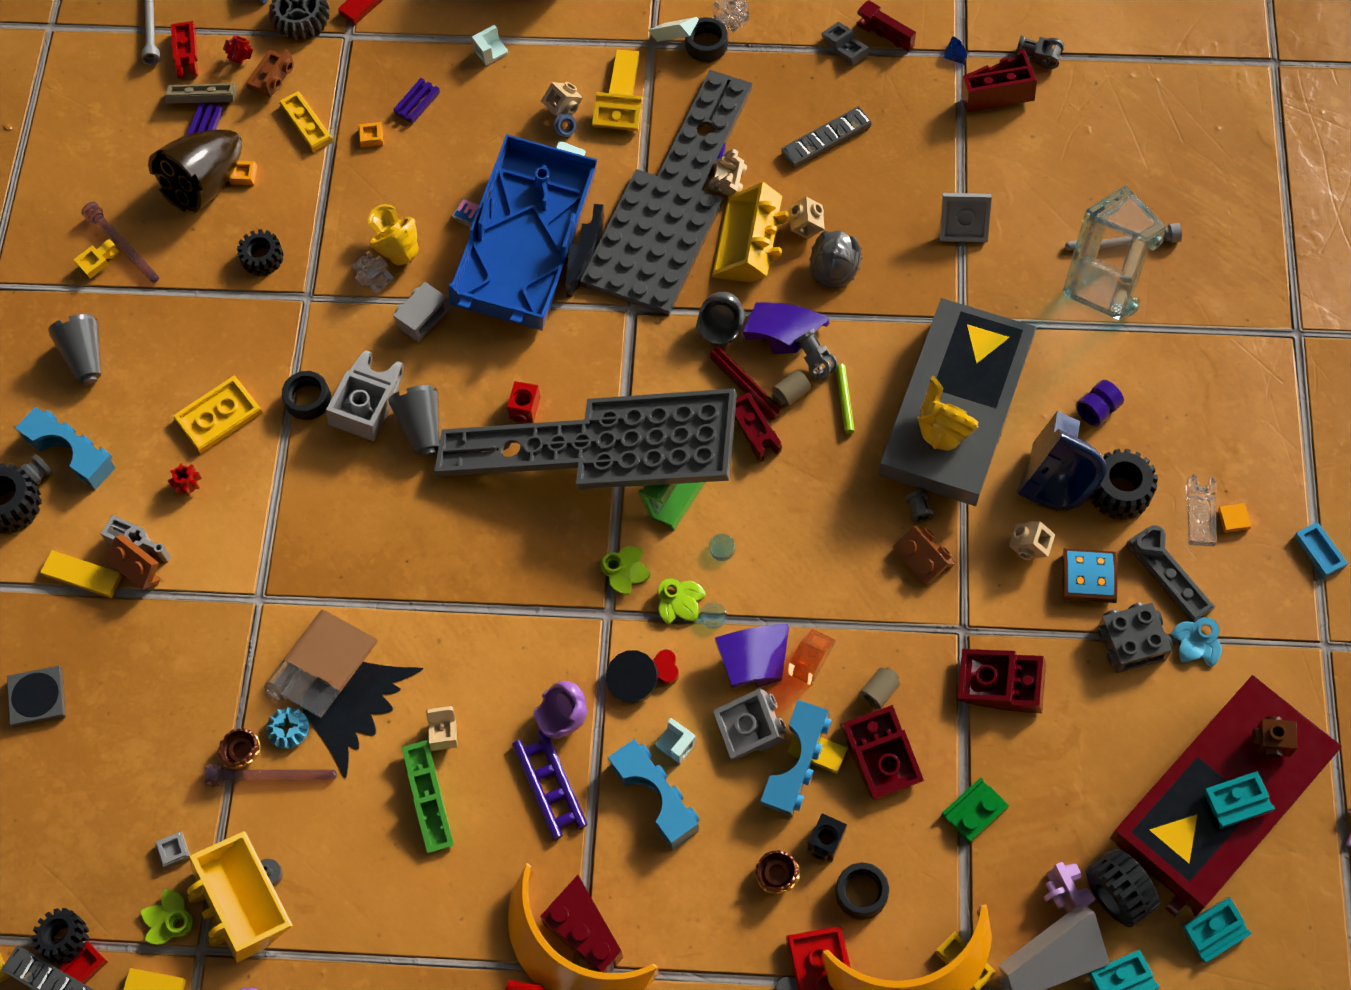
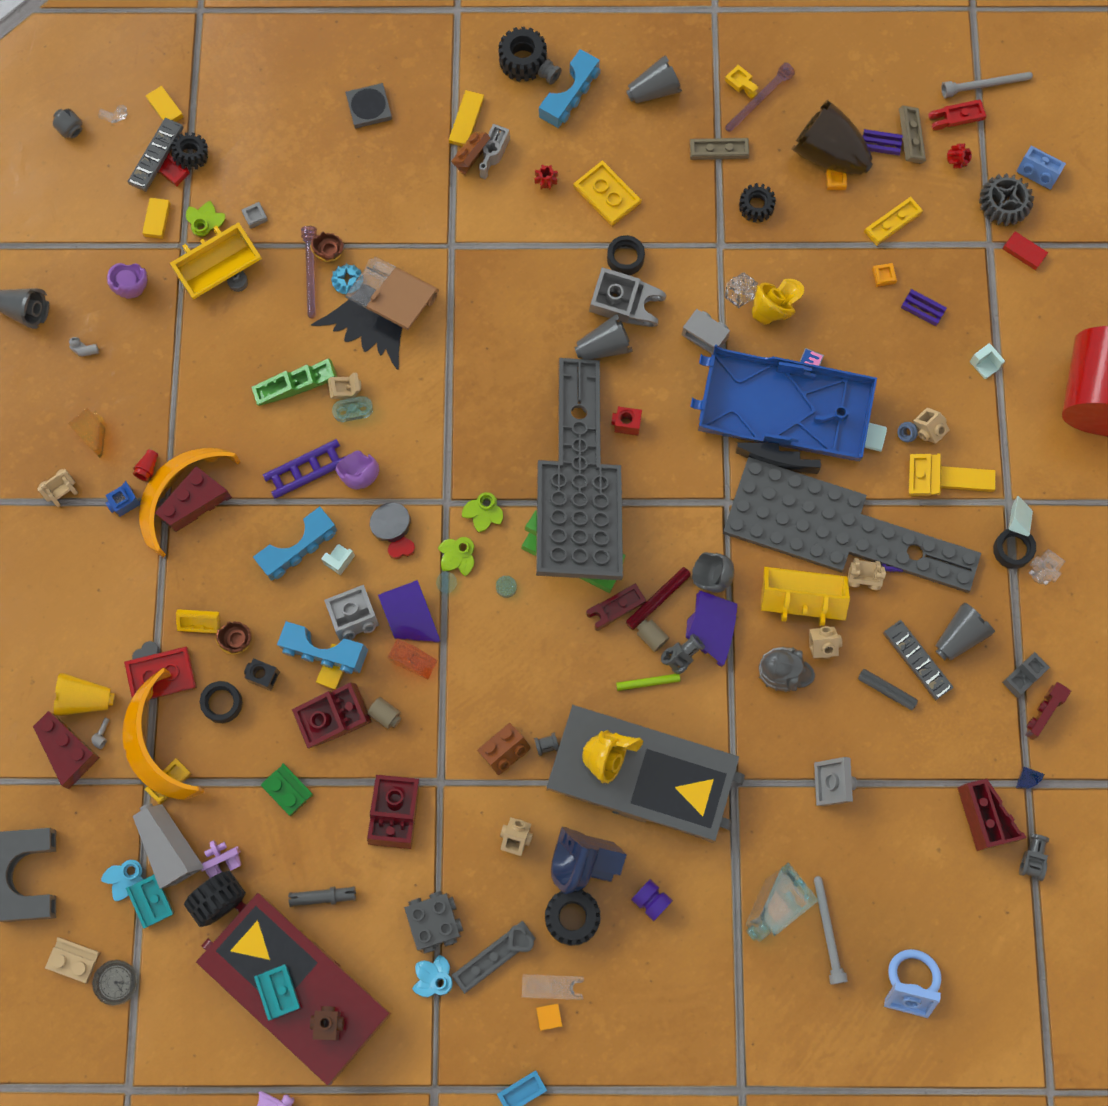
camera: 85 degrees right, 10 degrees up
dark orange bracket [246,49,294,98] -> none
dark azure slope [1062,548,1117,603] -> none
teal plate [1181,897,1252,963] -> none
none -> yellow plate [176,609,220,633]
none -> dark grey pin [288,886,356,907]
none -> clear light blue plate [332,396,373,422]
none -> dark tan tile [690,138,749,160]
none -> dark grey axle [858,669,918,710]
none -> light blue tile [884,949,942,1018]
none -> dark grey cone [935,603,995,660]

